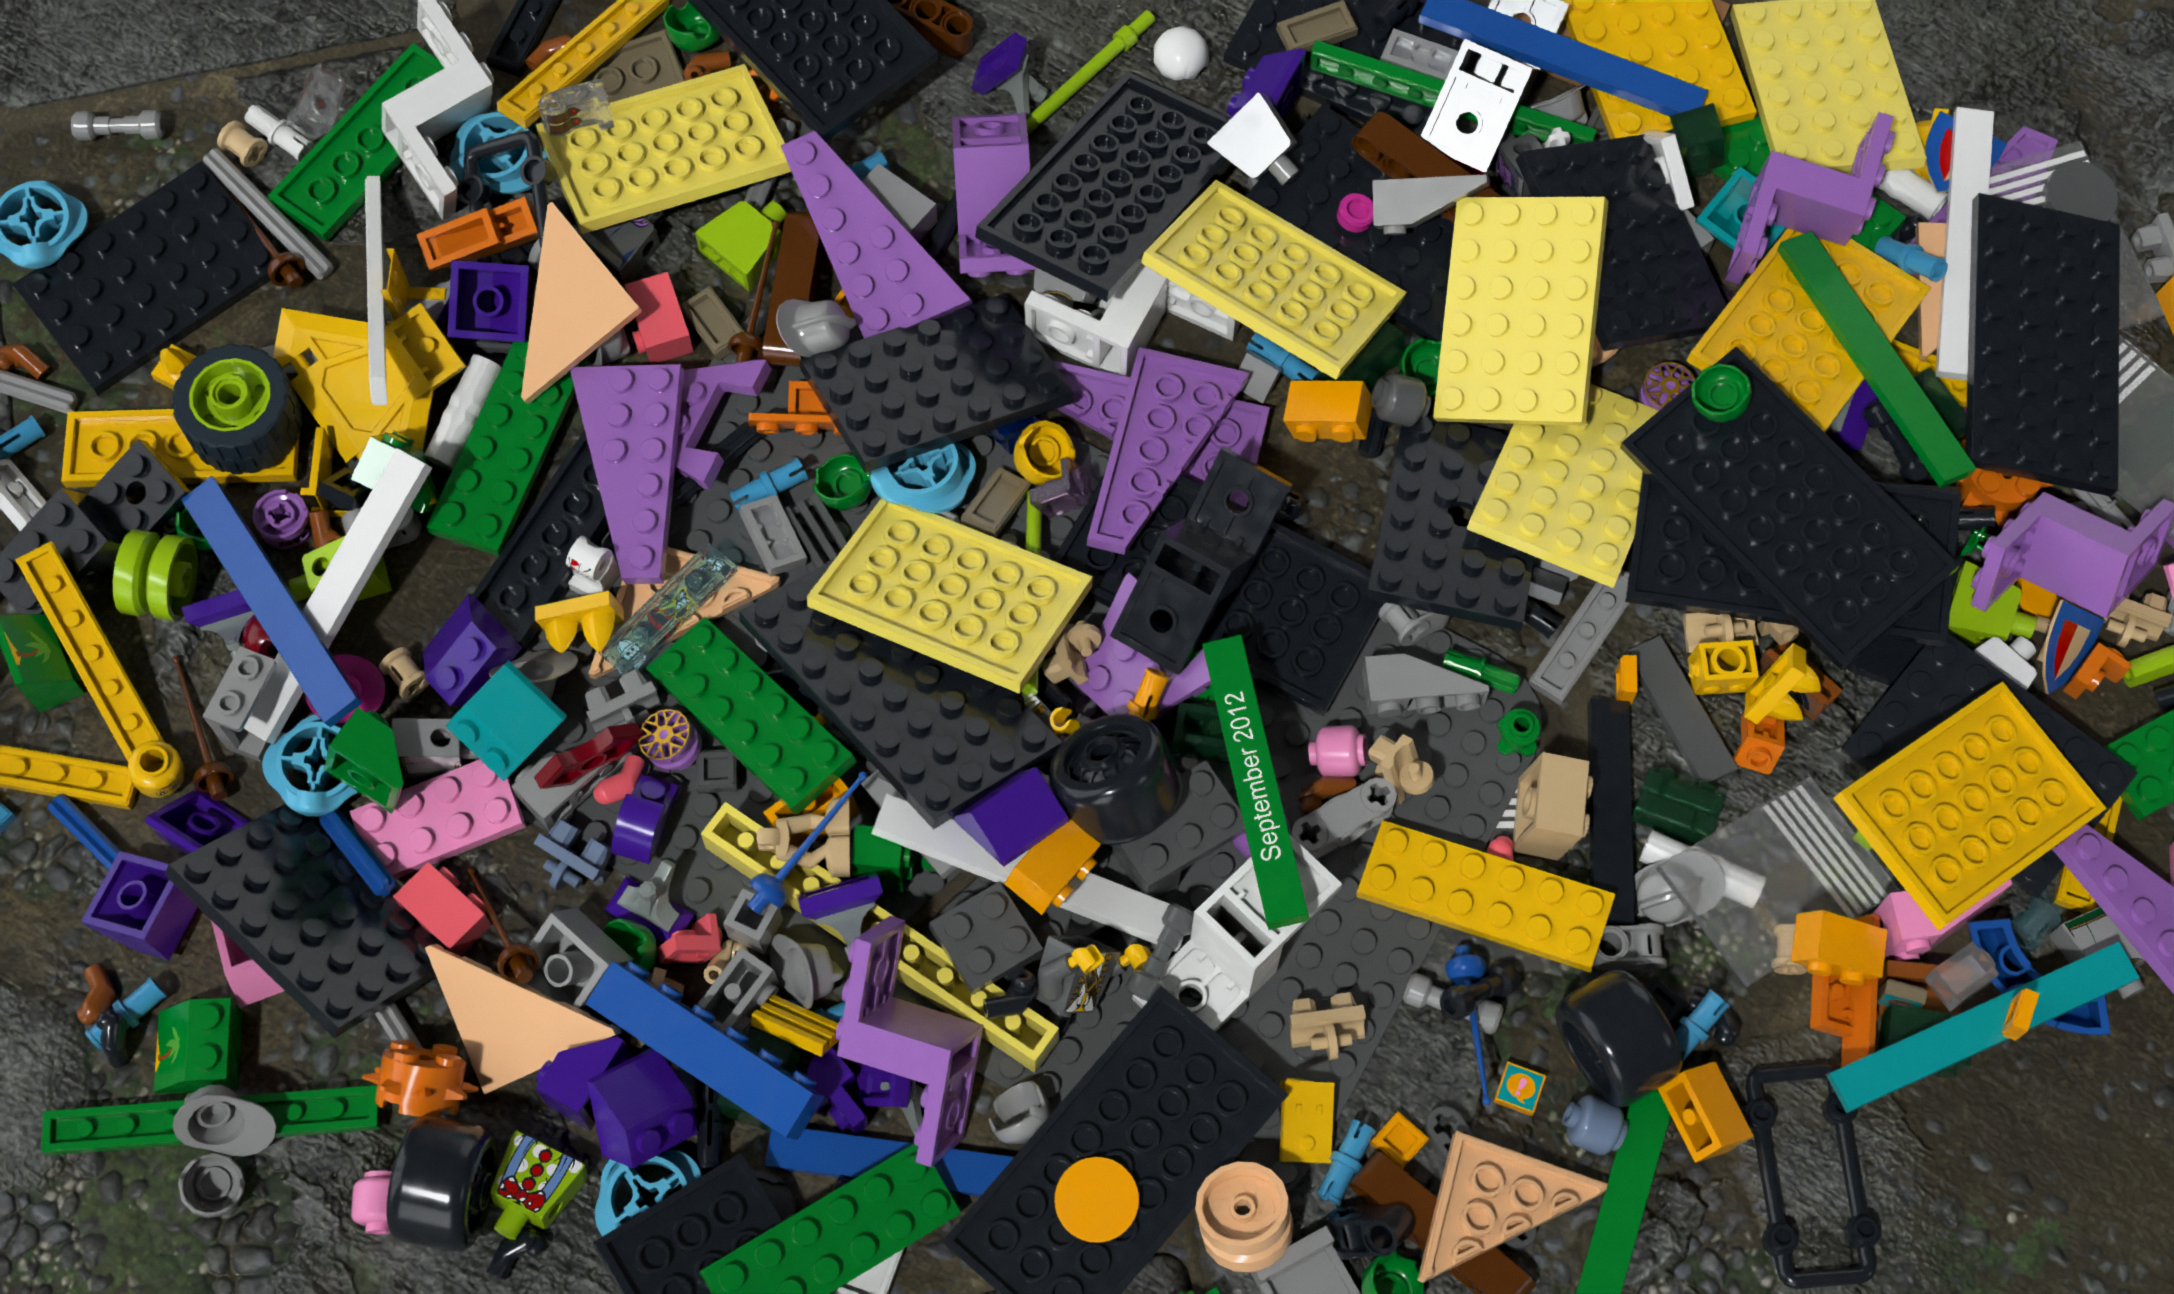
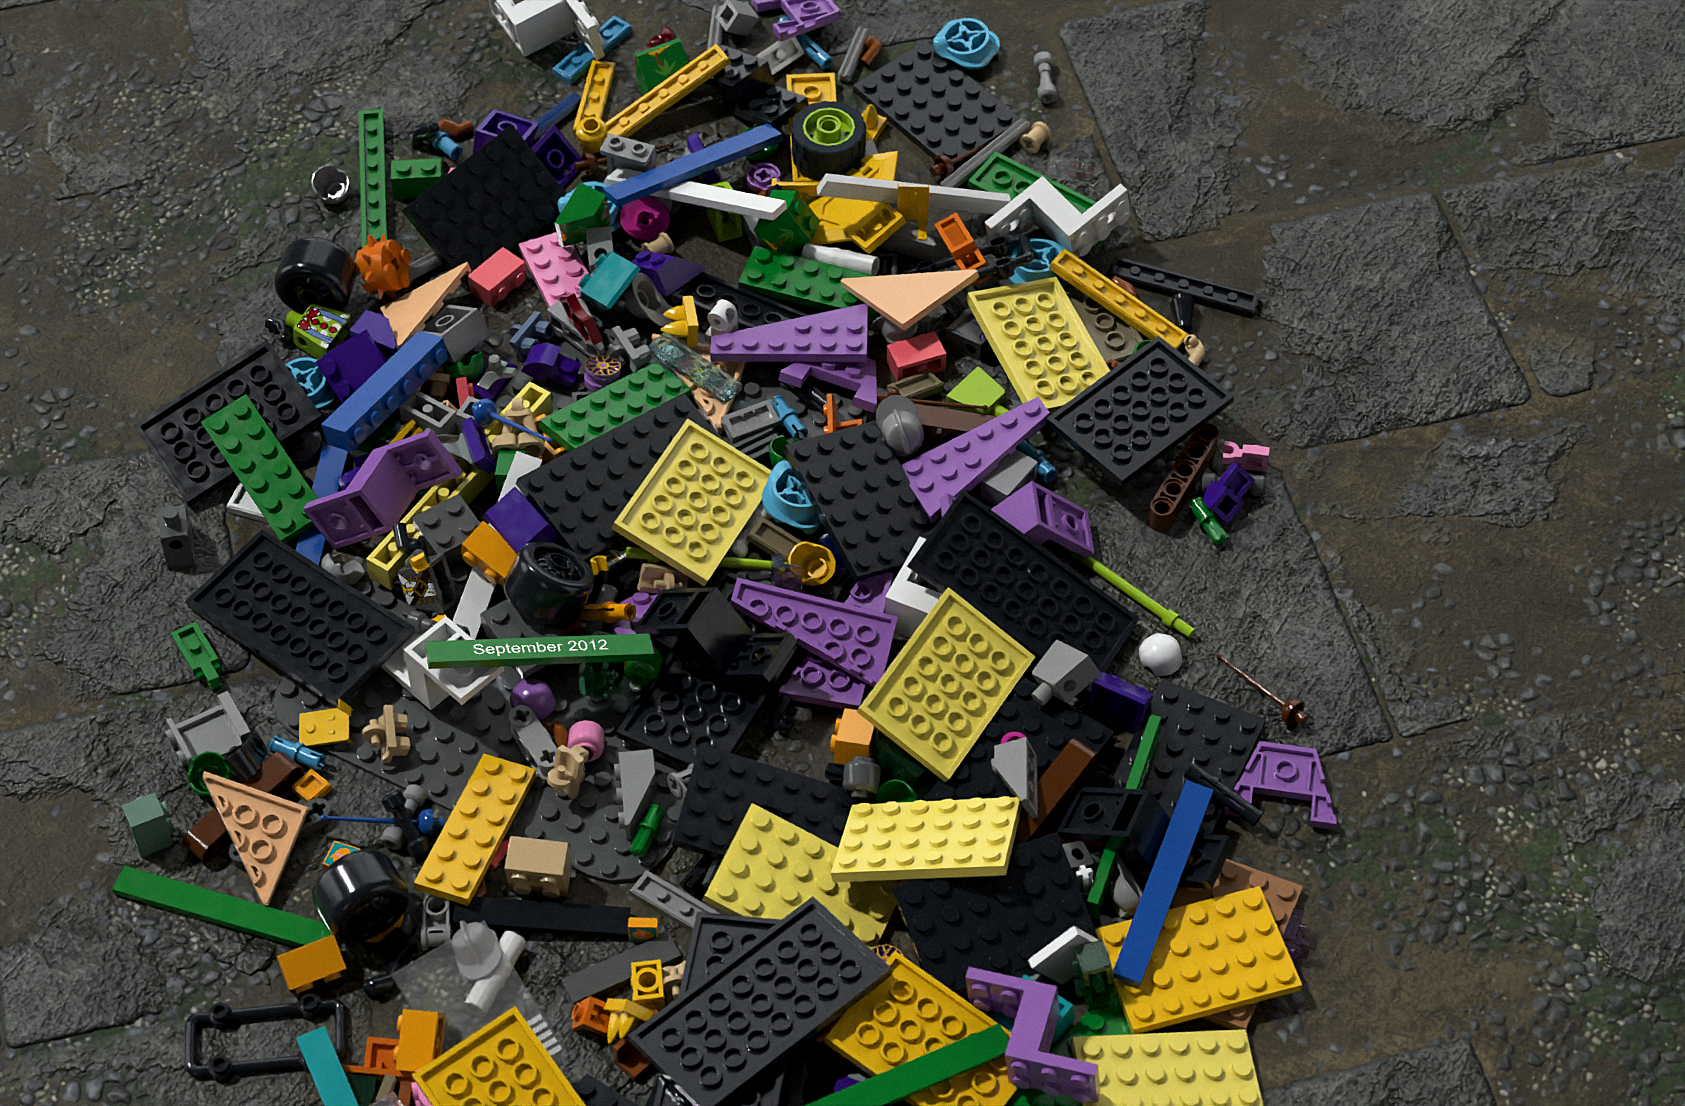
camera: 90 degrees right, 15 degrees down
lime wheel [113,530,198,621] -> none
light grey piece [173,1085,276,1157] -> none
white axle [244,105,314,162] -> none
blue axle [320,809,396,897] -> none
dark purple slope [447,260,529,342] -> none
reddish brown sword [467,867,539,983] -> none
clear leg [538,78,614,136] -> none
coral arm [593,755,645,805] -> none
dark purple piece [971,32,1047,118] -> none
light orange piece [1054,1157,1139,1243] -> none
light nougat wheel [1195,1161,1293,1273] -> none
dark tan tile [1276,0,1358,53] -> none
light grey piece [1380,28,1459,81] -> none
green brick [1497,709,1541,757] -> none
sand blue head [1562,1095,1628,1156] -> none
clear green brick [1632,768,1725,848] -> none
dark azure pin [1675,989,1730,1061] -> none
green hair [1692,364,1752,423] -> none

